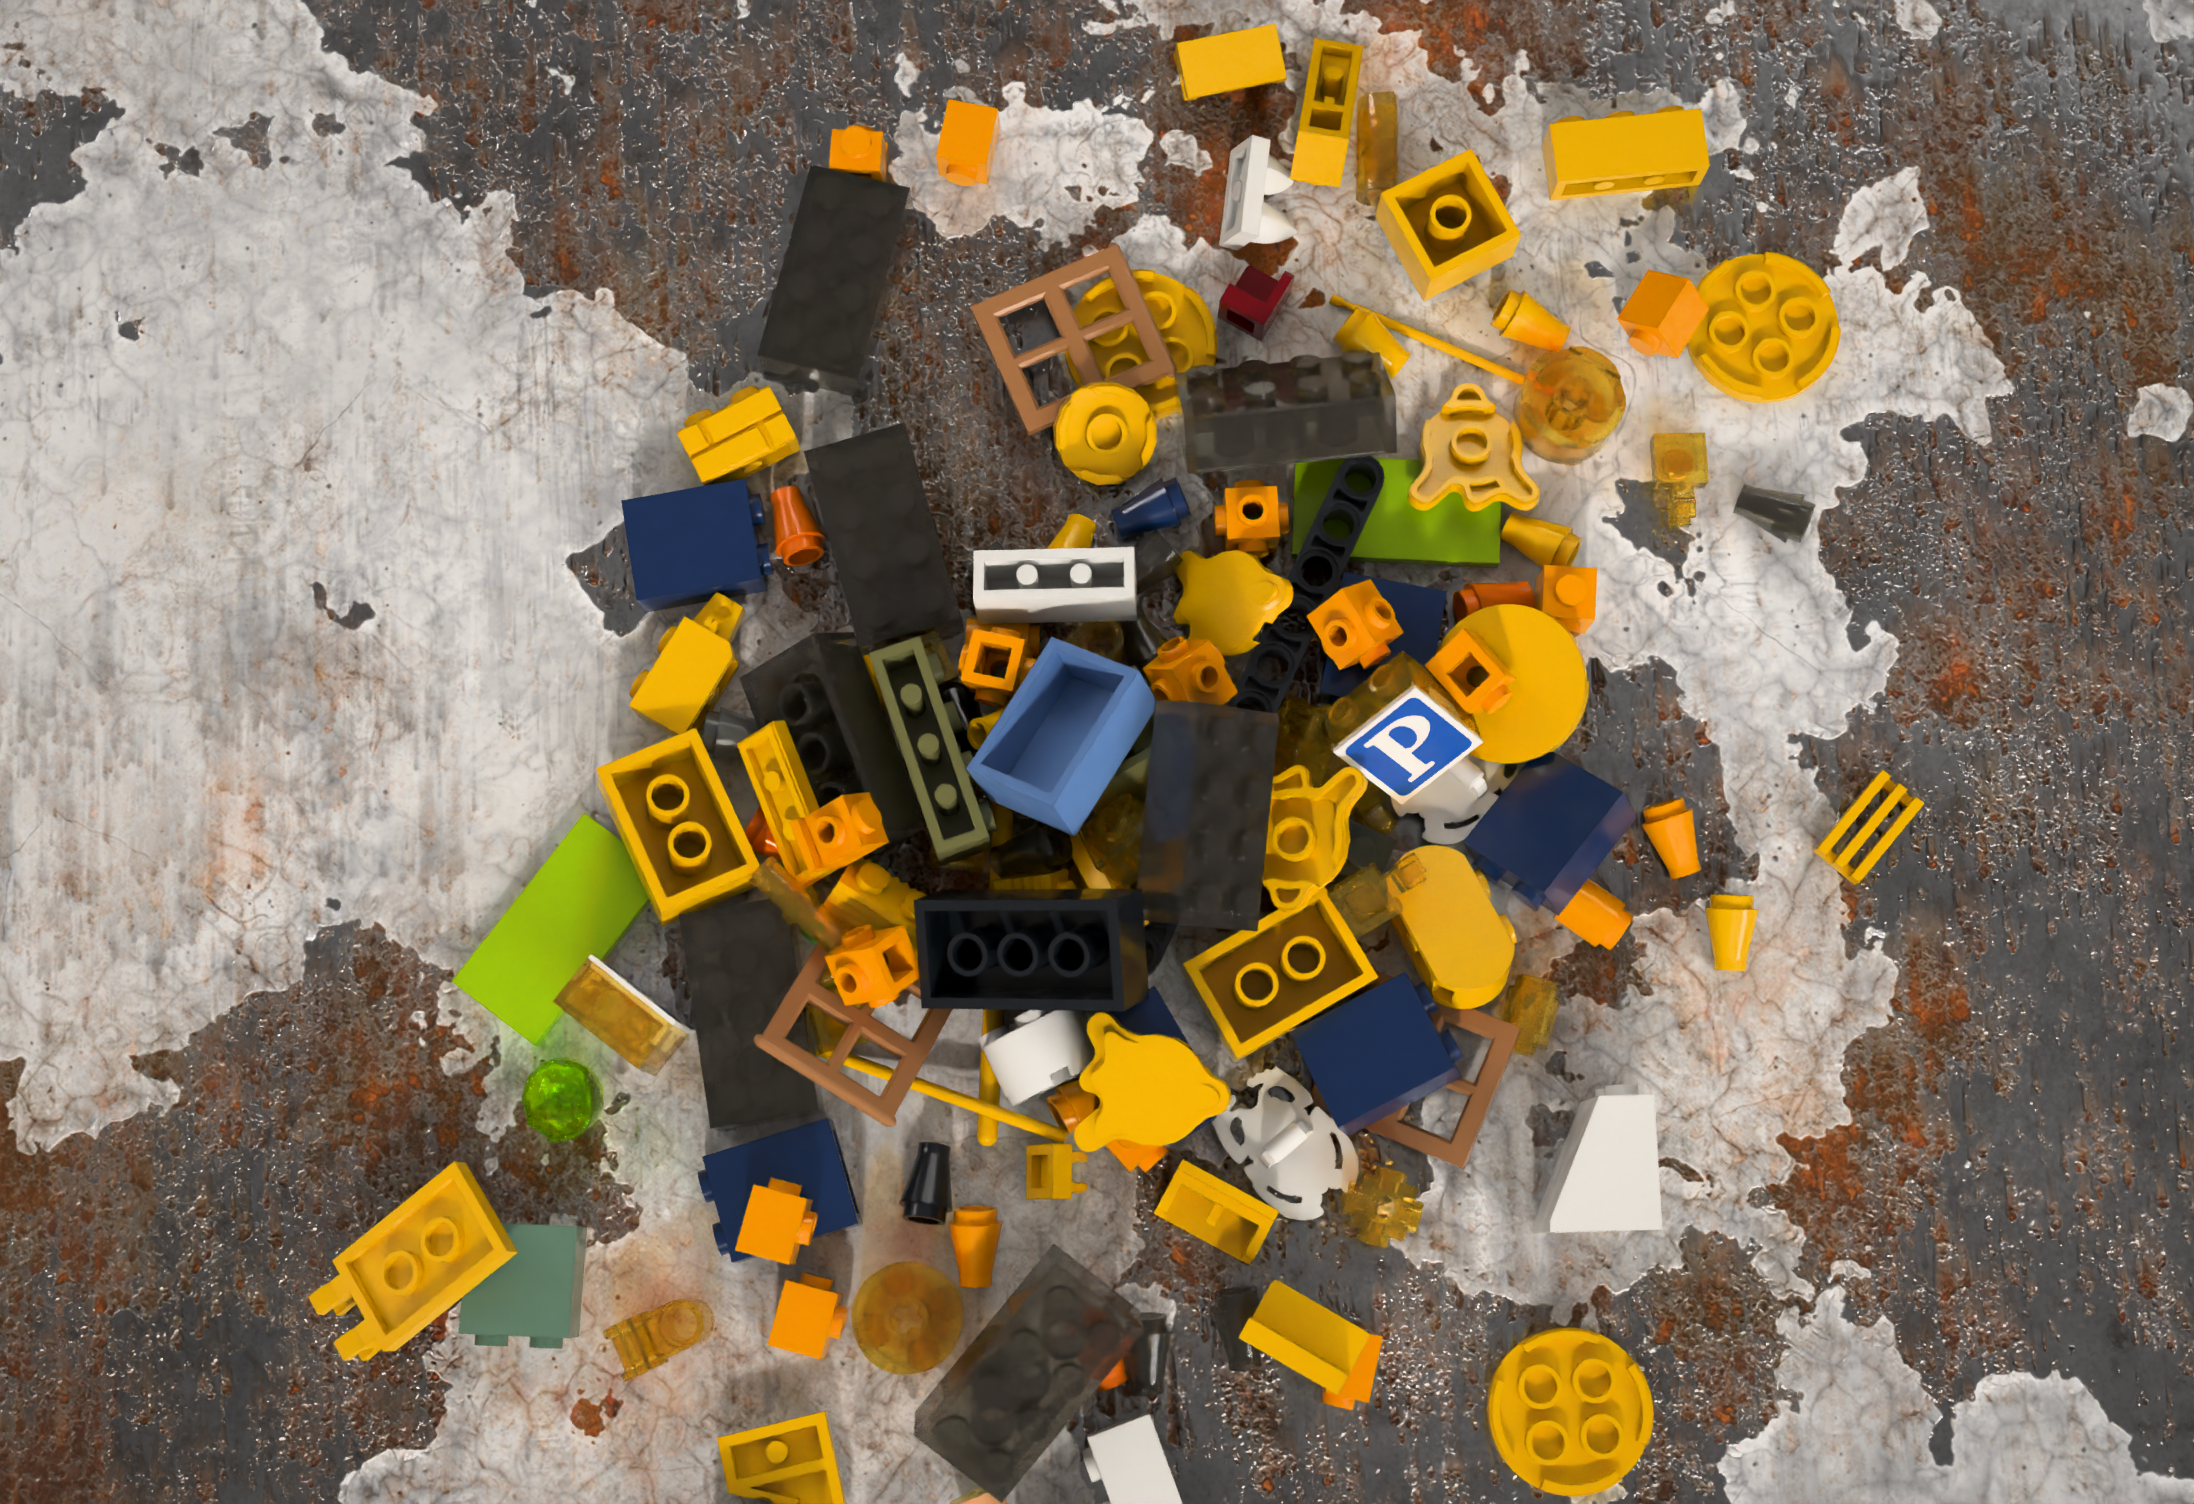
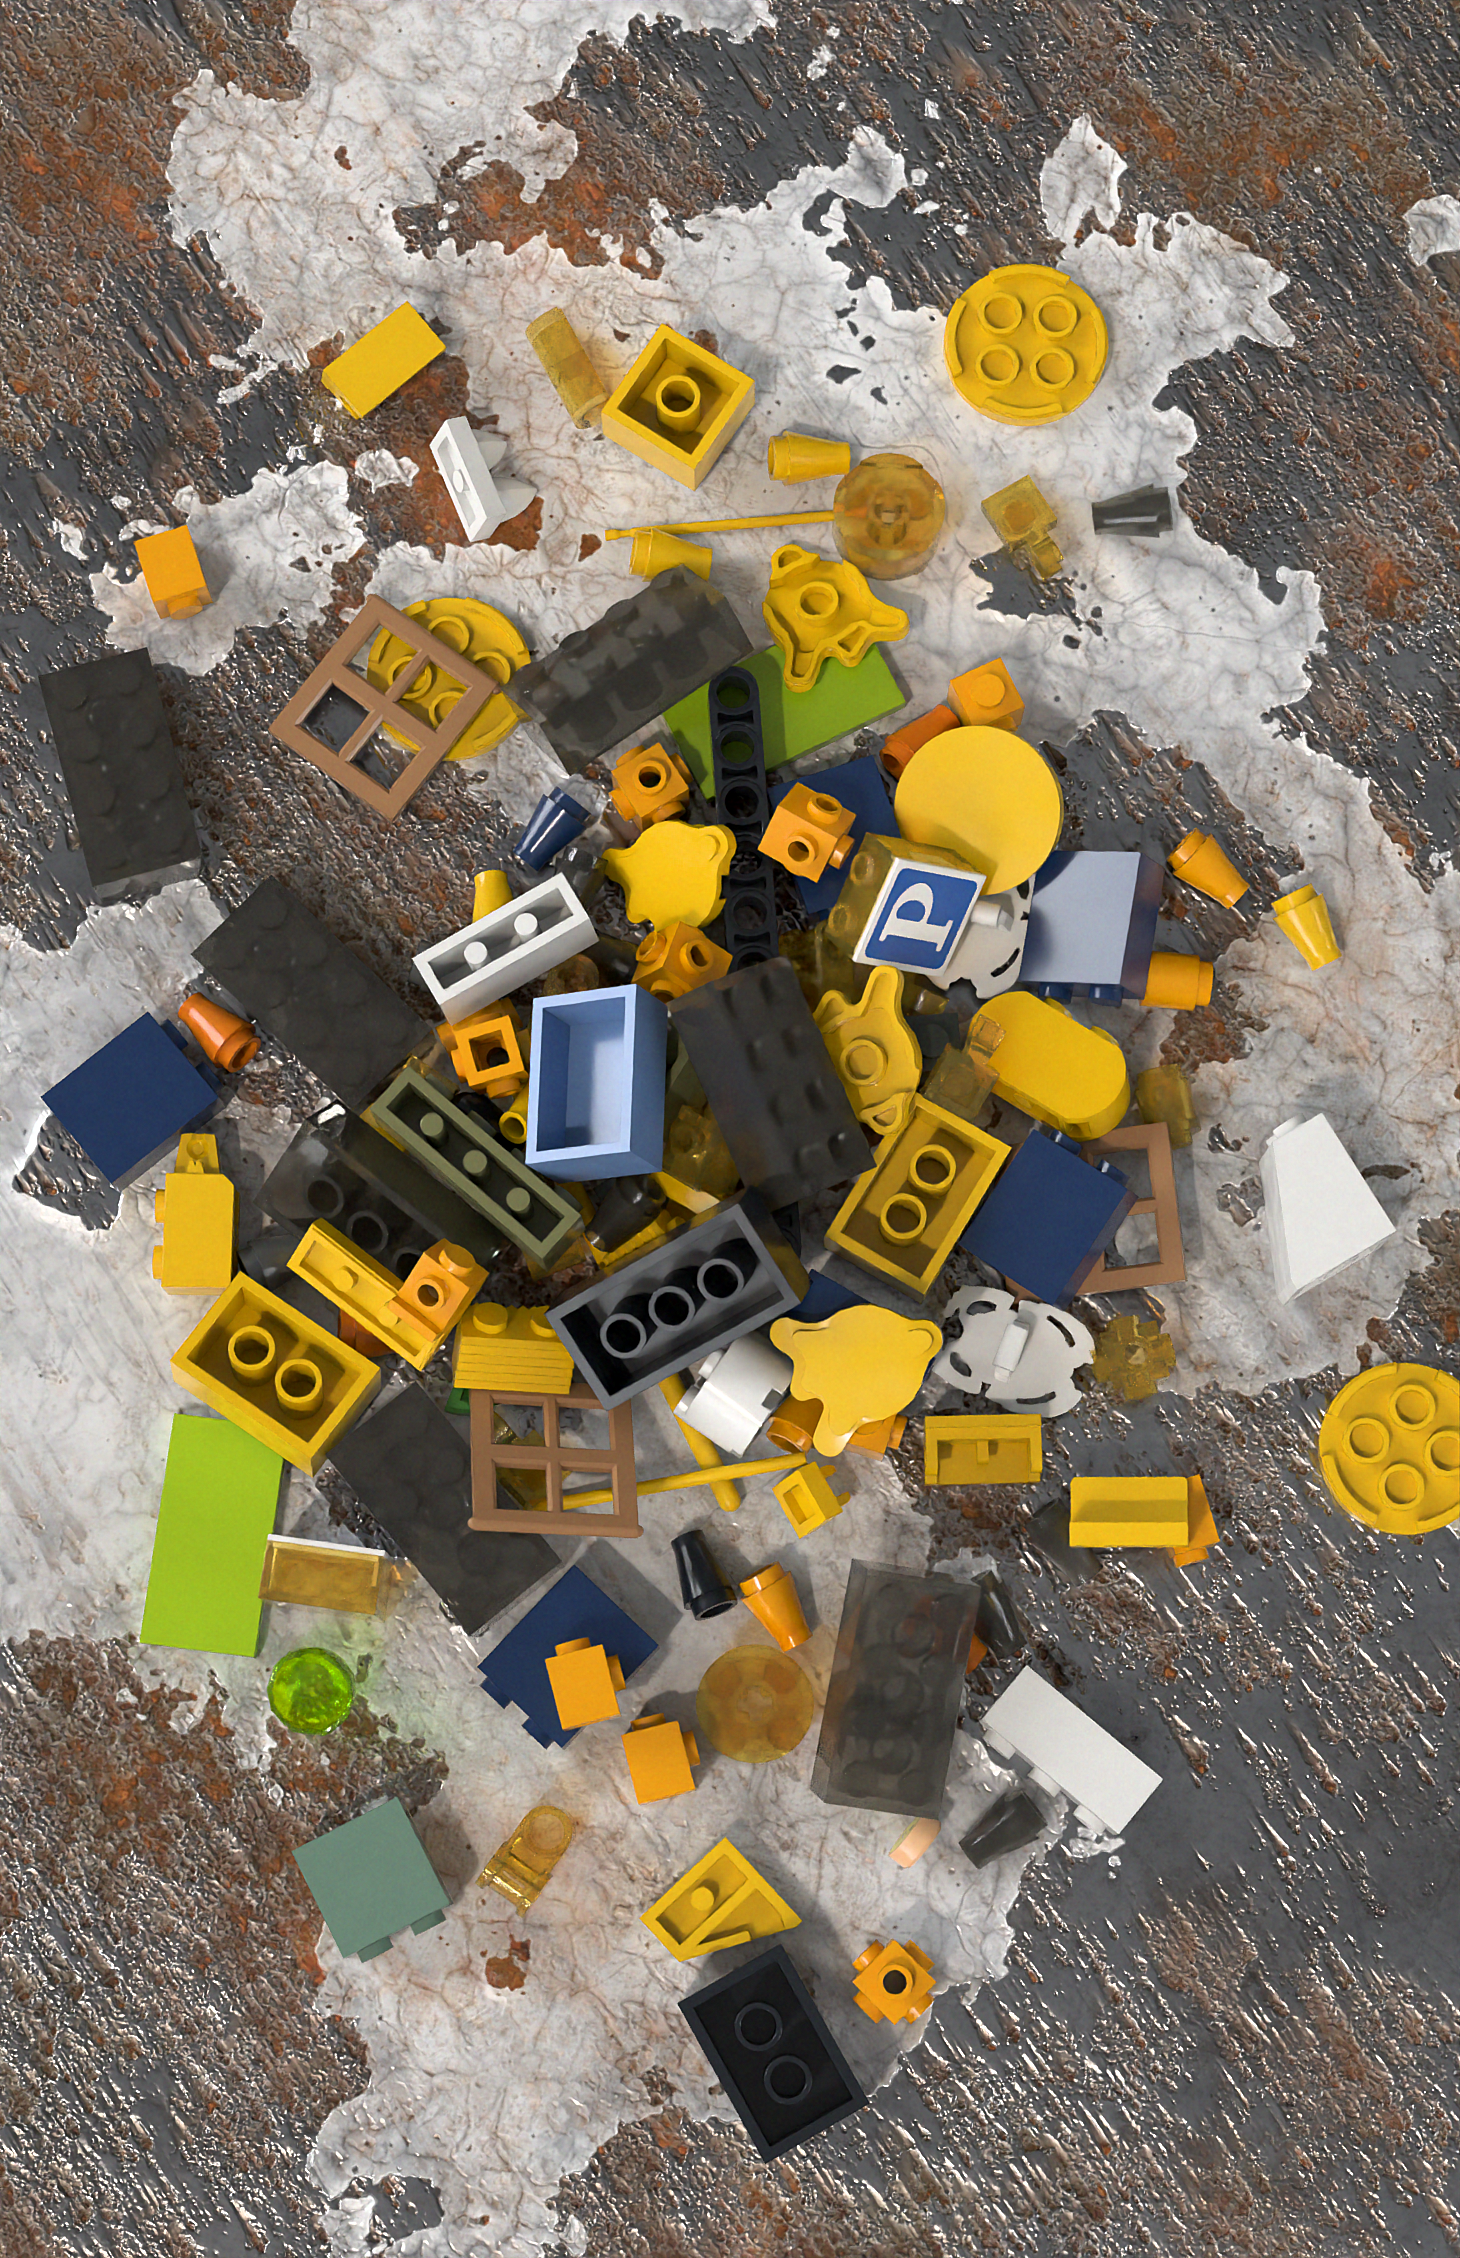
camera: 30 degrees left, 0 degrees up
yellow tile [308,1161,518,1361] -> none
yellow brick [676,385,801,486] -> none
clear yellow pin [749,856,852,954] -> none
light orange brick [824,925,919,1008] -> none
light orange brick [829,125,888,194] -> none
yellow tile [1053,381,1157,485] -> none
dark red panel [1217,266,1295,342] -> none
yellow slope [1290,38,1363,188] -> none
light orange brick [1425,628,1516,715] -> none
yellow cone [1500,511,1582,569] -> none
yellow brick [1542,105,1710,201] -> none
light orange brick [1617,269,1709,359] -> none
yellow tile [1814,770,1925,885] -> none

